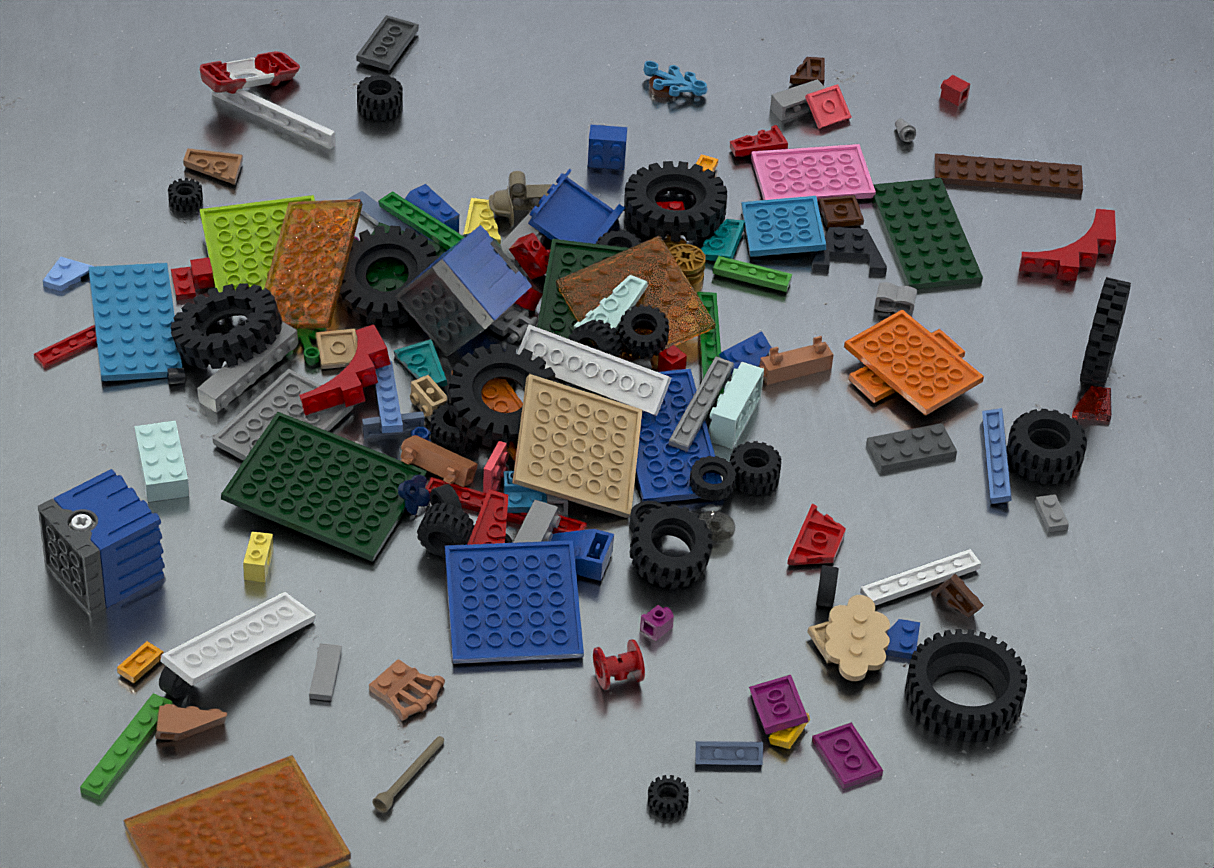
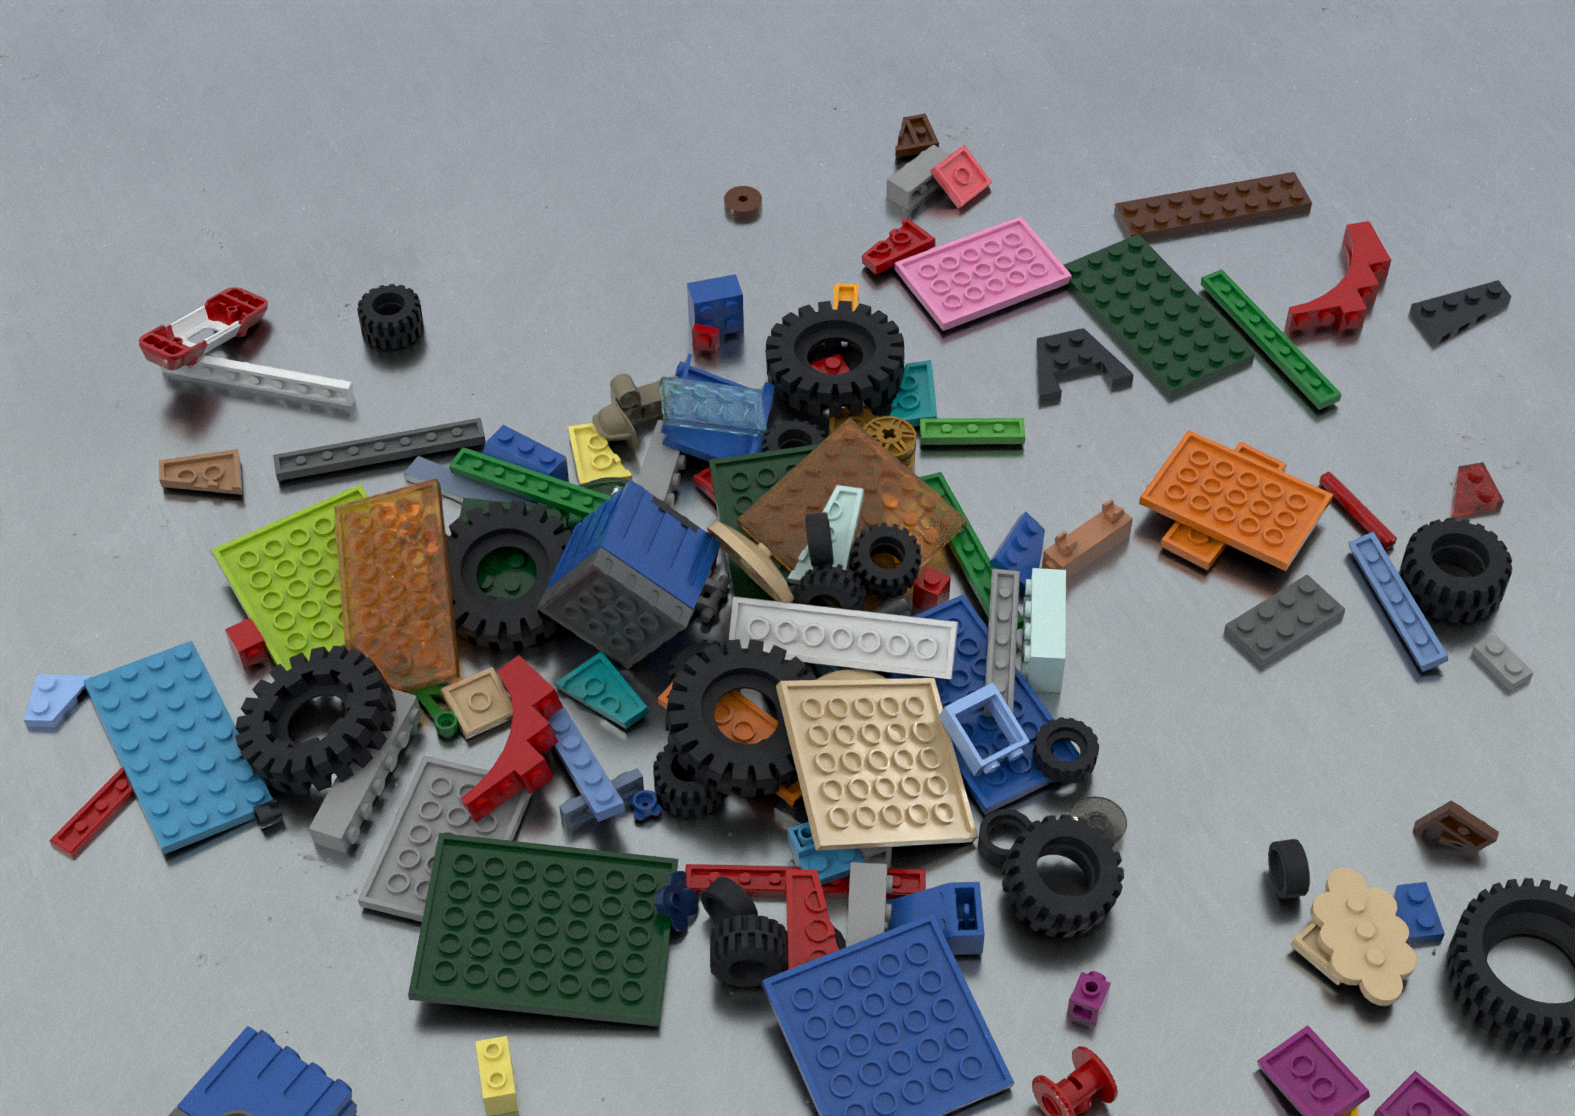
camera: 15 degrees left, 5 degrees up
light aqua brick [134,421,189,502] -> none
black tyre [168,178,203,212] -> none
red plate [171,267,196,301] -> none
dark grey plate [356,15,419,70] -> none
nougat brick [400,435,478,487] -> none
tan brick [410,375,447,422] -> none
coral plate [483,441,509,493] -> none
red brick [509,233,549,279] -> none
dark azure plant [643,61,708,97] -> none
black tyre [730,441,782,495] -> none
dark azure plate [741,196,826,257] -> none
red wing [787,504,846,565] -> none
reddish brown plate [818,195,864,228] -> none
white plate [860,549,981,605] -> none
light grey brick [874,282,917,316] -> none
light grey cone [895,118,916,142] -> none
red brick [940,75,970,106] -> none
black tyre [1080,277,1131,387] -> none
none -> dark grey plate [273,418,486,481]
none -> clear light blue plate [659,376,767,437]
none -> red plate [692,323,720,353]
none -> tan dish [707,520,794,603]
none -> black tyre [805,512,834,567]
none -> light blue window [938,682,1030,776]
none -> green plate [1200,269,1342,410]
none -> red axle [1319,471,1397,549]
none -> black wing [1410,280,1511,344]

